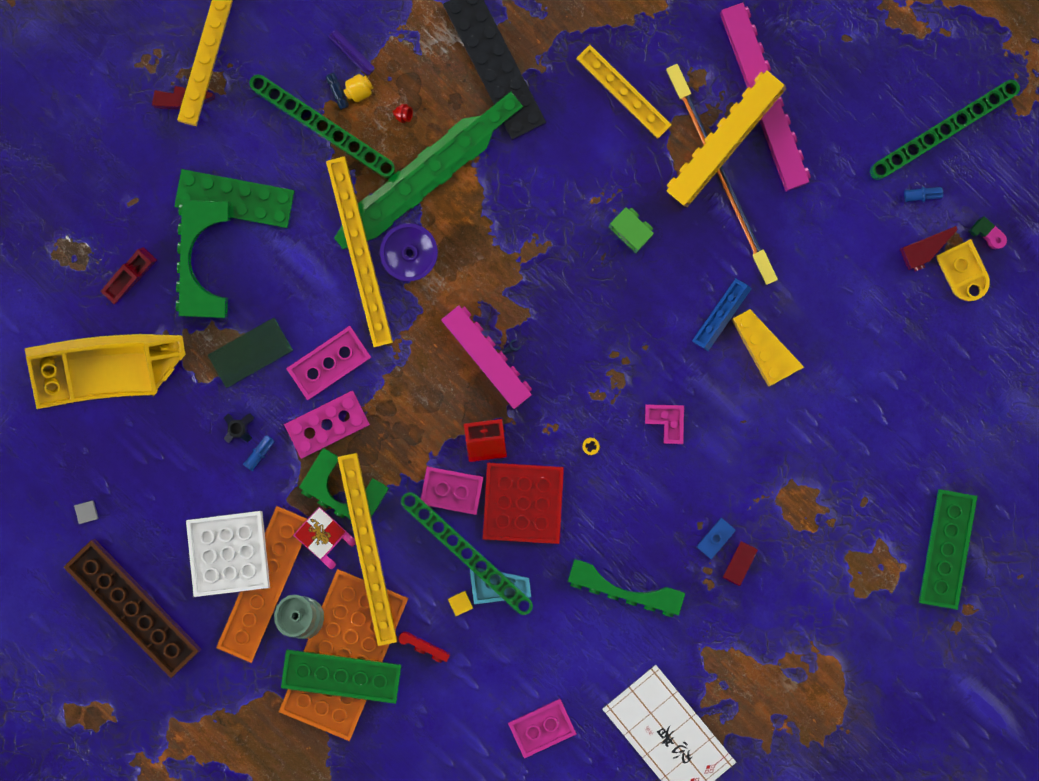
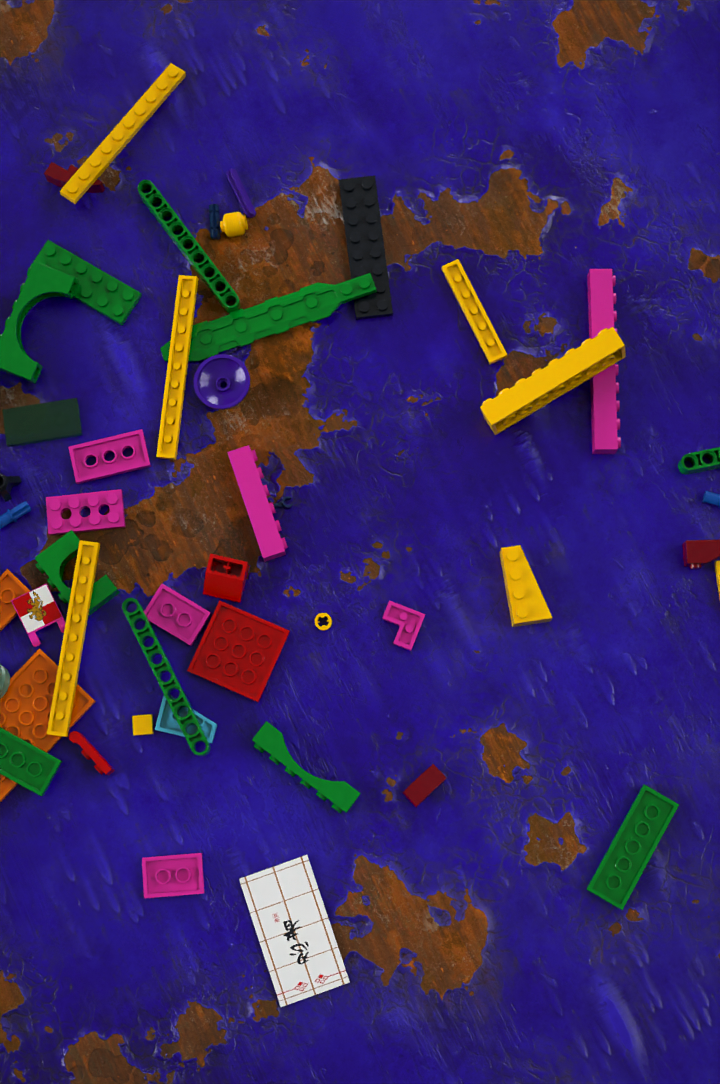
camera: 25 degrees right, 10 degrees down
red plate [392,104,413,123] -> none
bright green piece [609,207,654,253] -> none
piece [666,64,778,285] -> none
blue plate [692,278,752,351] -> none
blue plate [696,518,736,559] -> none

